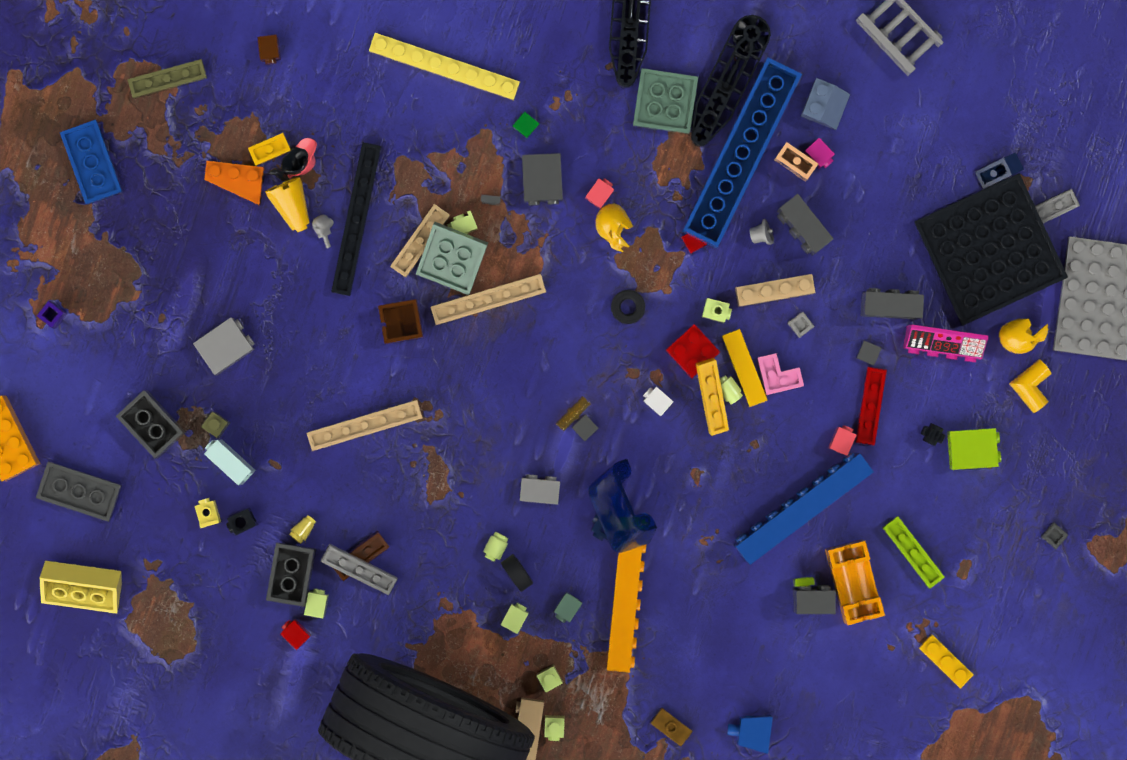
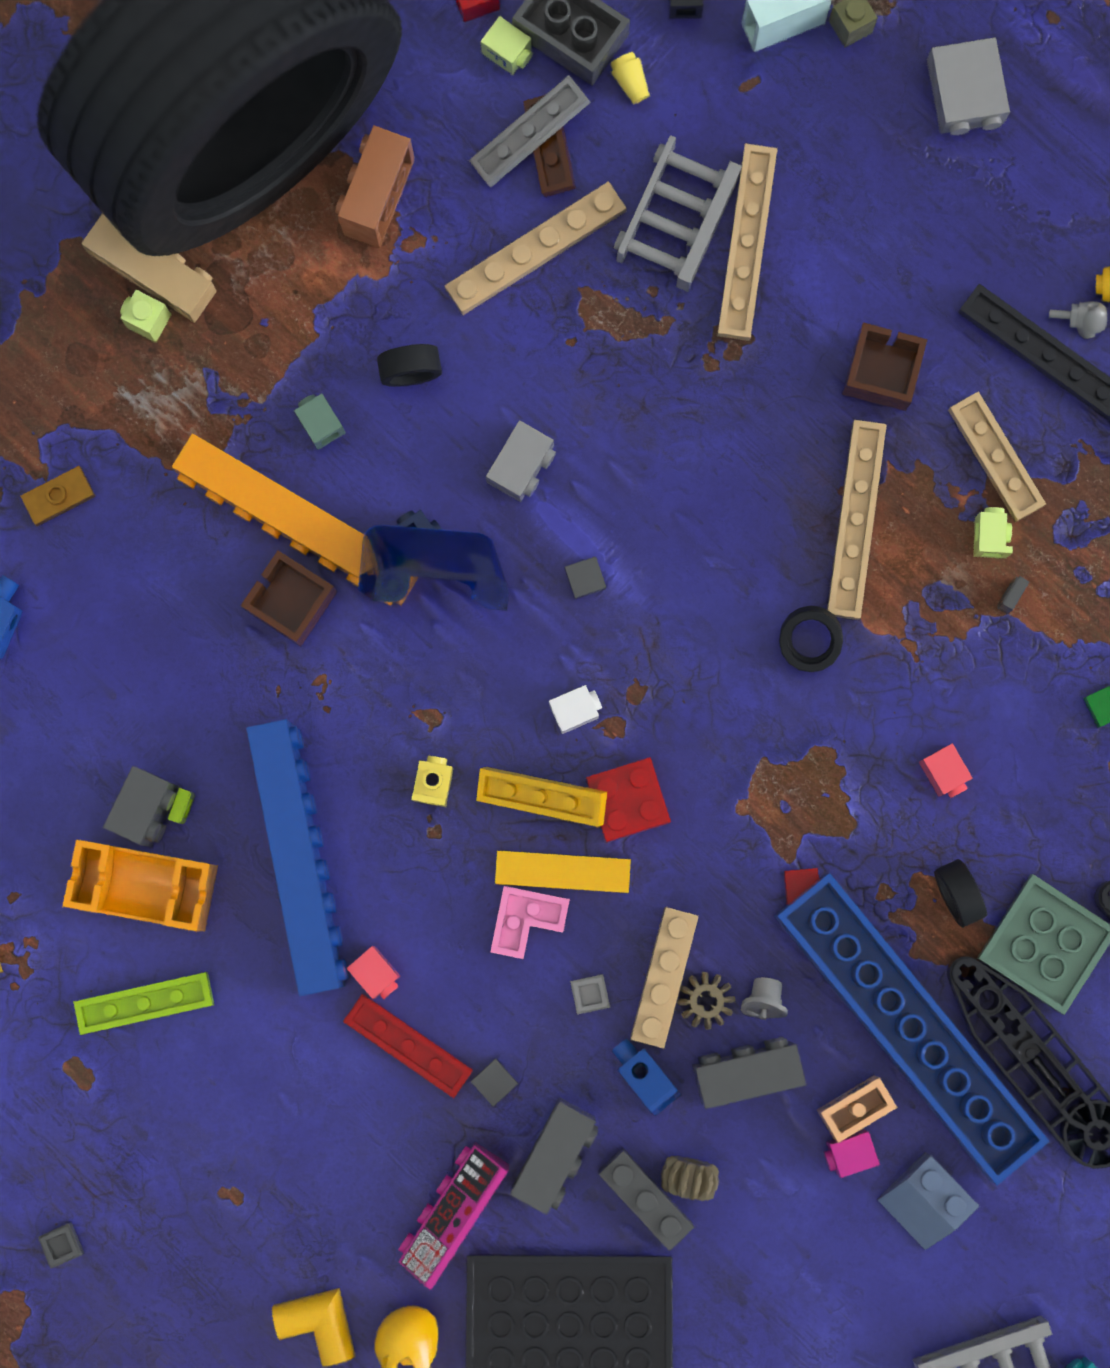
camera: 120 degrees right, 5 degrees down
sand green plate [416,222,488,295] -> none
yellowish green brick [483,532,509,562] -> none
yellowish green brick [501,603,529,634] -> none
dark grey brick [522,153,563,206] -> none
yellowish green brick [537,664,563,692] -> none
clear yellow pin [556,396,591,431] -> none
yellow helmet [595,203,633,252] -> none
black tyre [611,290,646,324] -> none
yellowish green brick [702,298,732,323] -> none
yellowish green brick [720,375,743,405] -> none
black gear [920,423,946,446] -> none
lime brick [947,428,1001,470] -> none
none -> reddish brown piece [241,550,337,647]
none -> nougat brick [335,125,415,249]
none -> light yellow brick [411,756,454,807]
none -> tan plate [445,181,626,315]
none -> dark grey brick [598,1147,695,1251]
none -> blue torso [612,1038,681,1116]
none -> light grey fence [614,135,742,292]
none -> dark tan gear [661,1156,719,1201]
none -> dark tan gear [677,972,735,1030]
none -> black tyre [779,605,843,672]
none -> black tyre [934,859,987,928]

